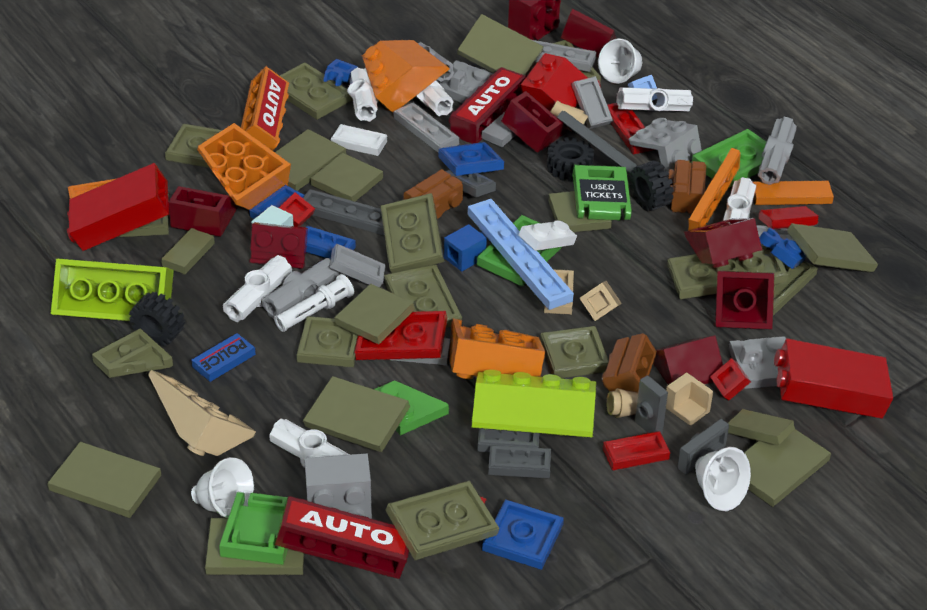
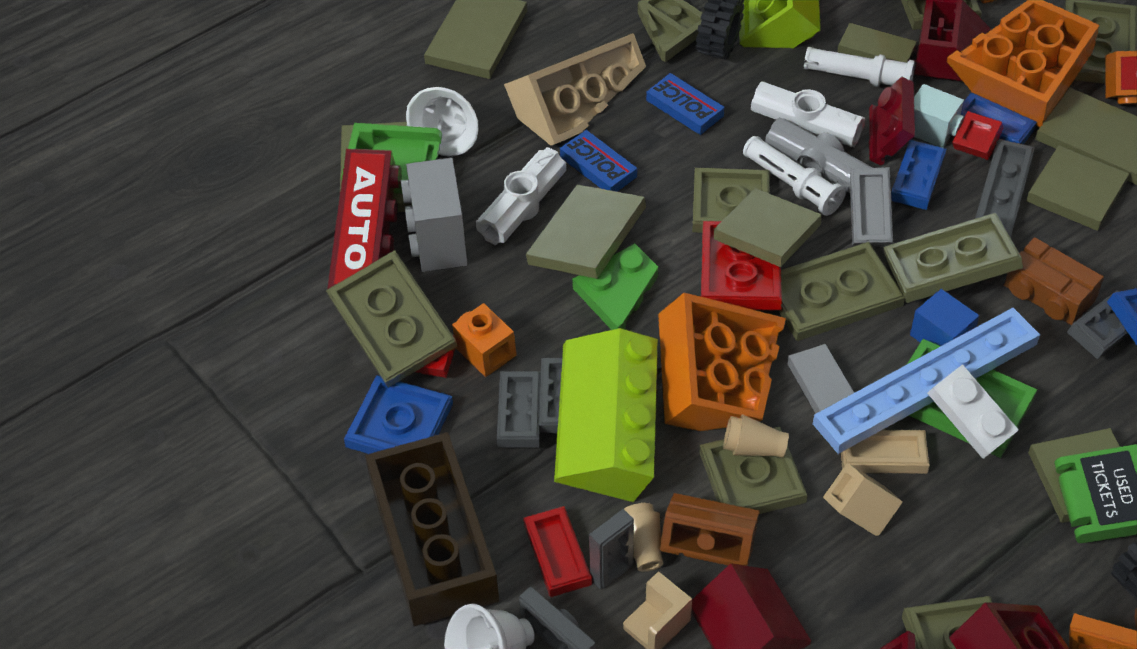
camera: 90 degrees right, 10 degrees up
none -> dark brown brick [365,432,499,627]
none -> orange brick [452,303,517,377]
none -> blue tile [560,130,637,192]
none -> tan cone [723,414,789,458]
none -> light grey tile [788,344,854,414]
none -> white pin [804,47,915,87]

